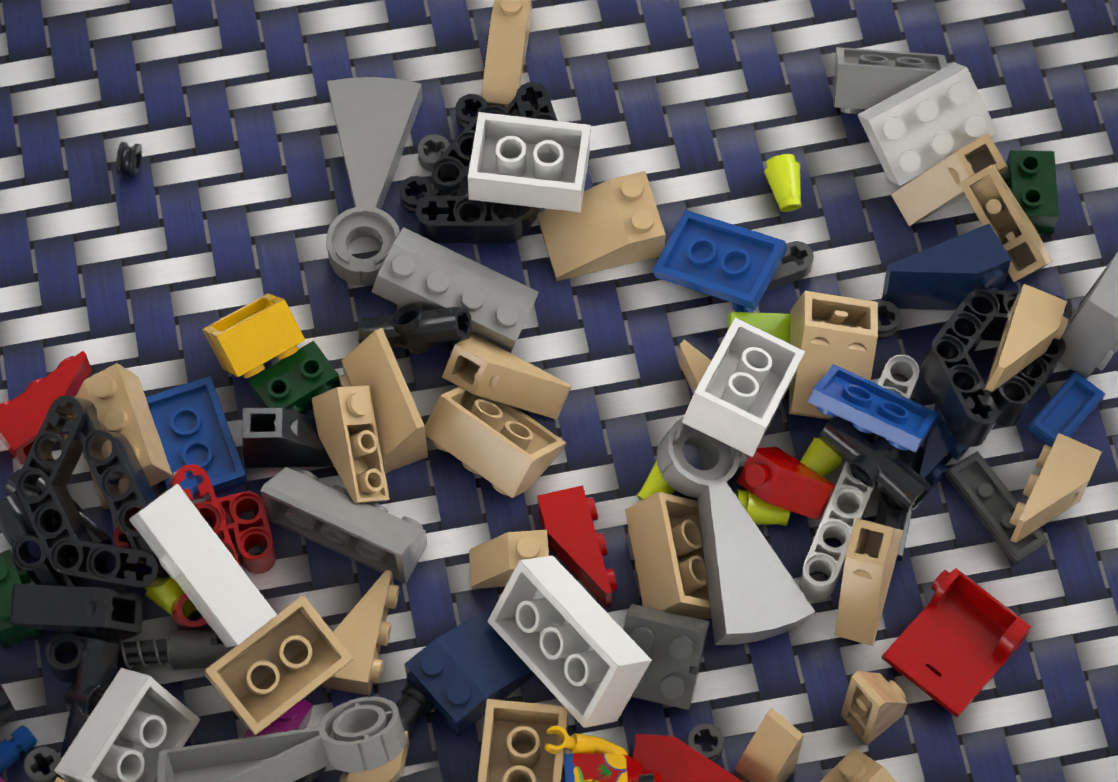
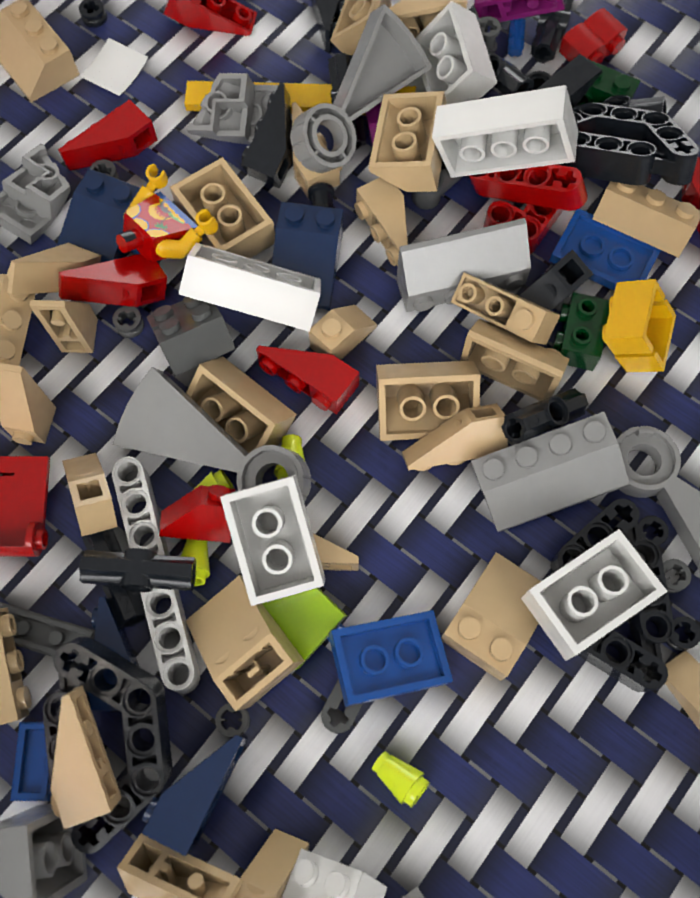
camera: 140 degrees right, 5 degrees up
blue plate [808,364,939,453] -> none

